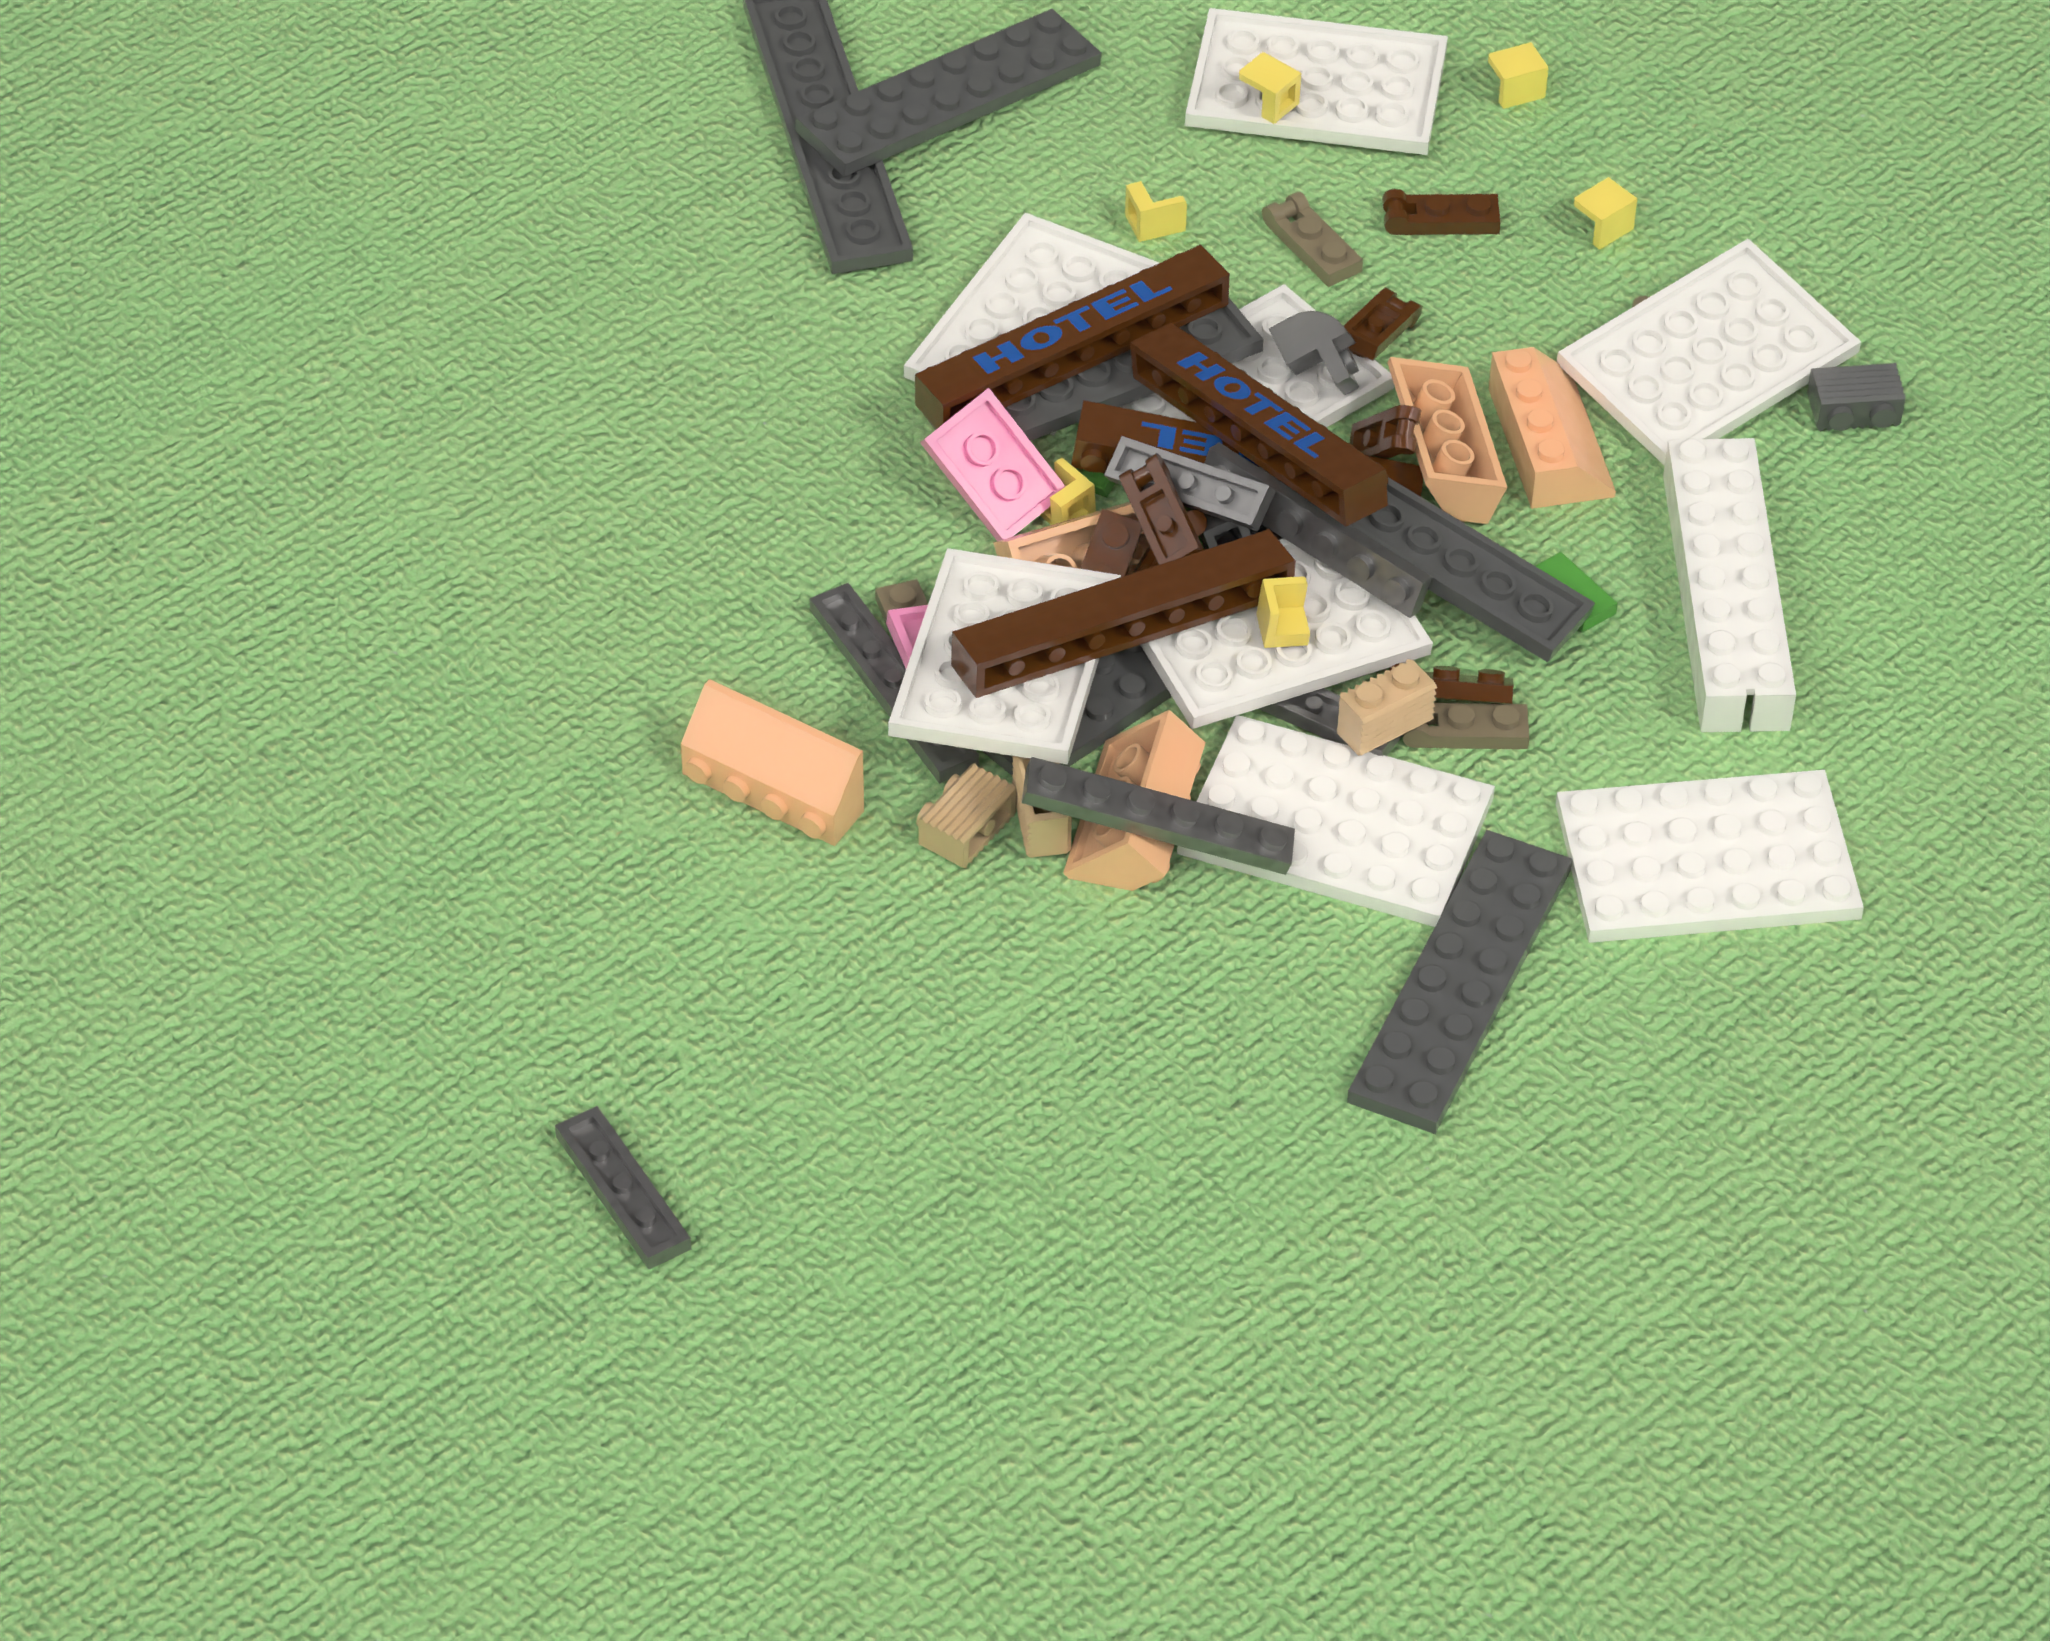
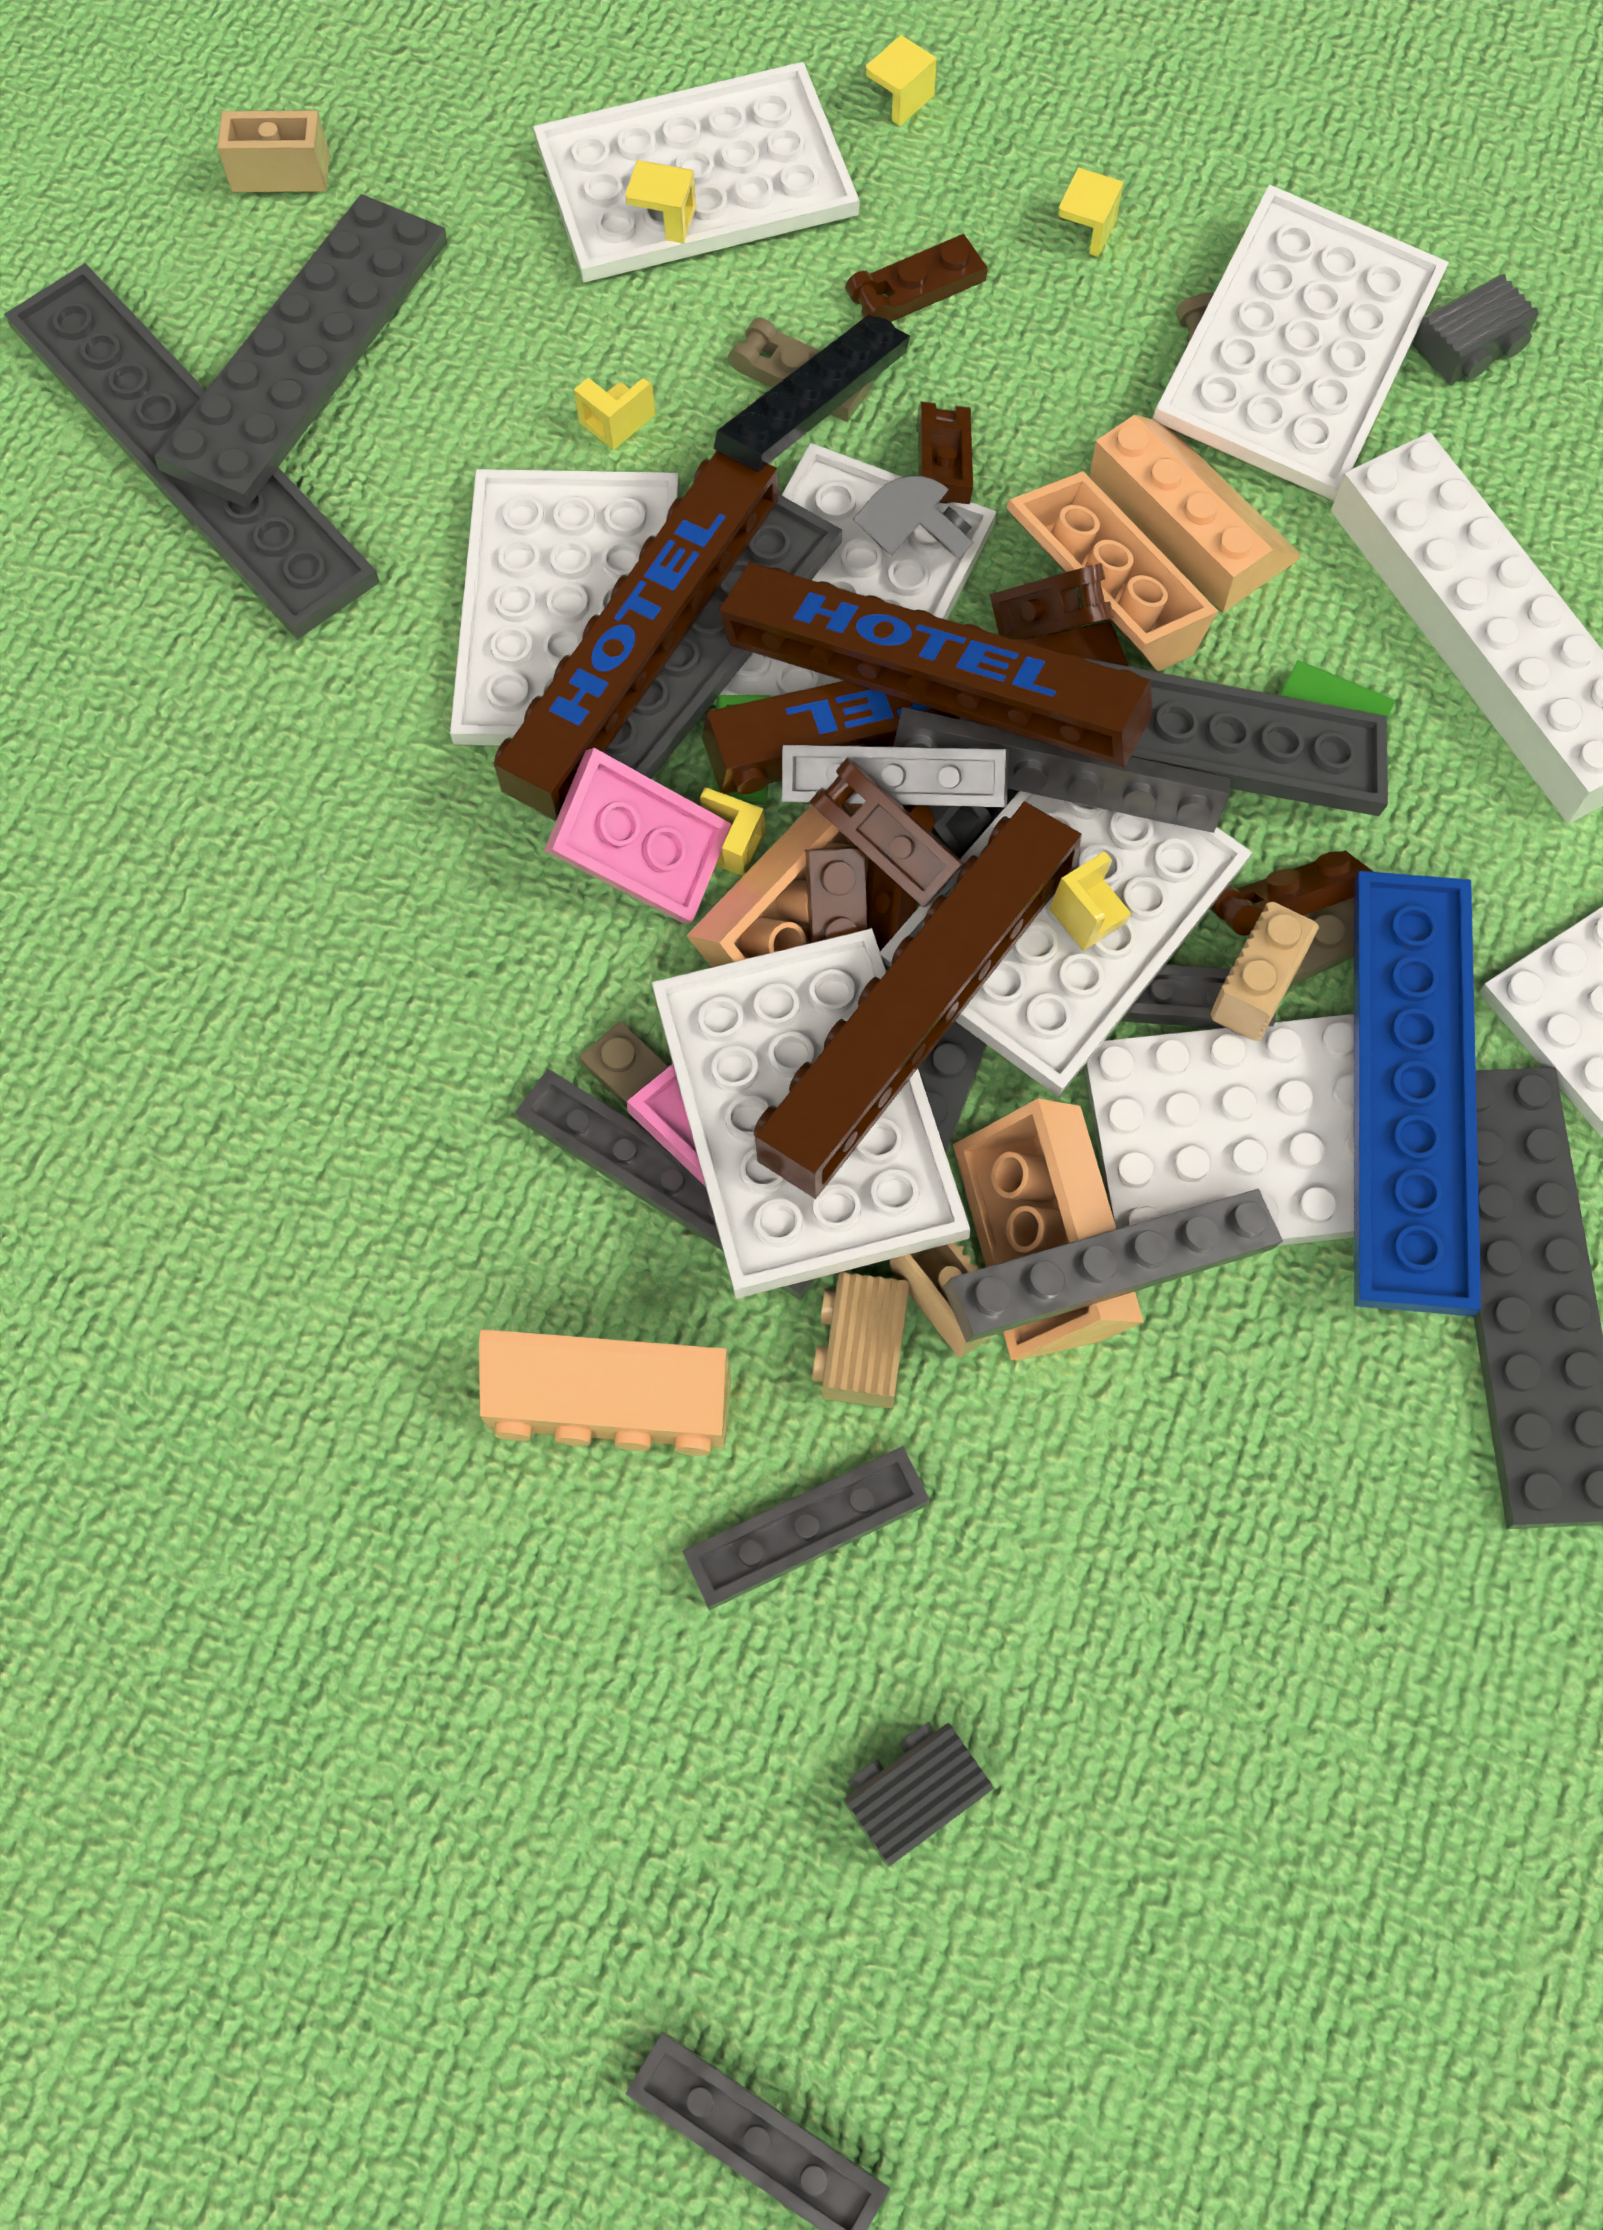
camera: 25 degrees left, 20 degrees up
none -> flat silver plate [682,1446,930,1611]
none -> black plate [713,315,910,472]
none -> dark grey brick [843,1722,994,1868]
none -> blue plate [1354,871,1481,1317]

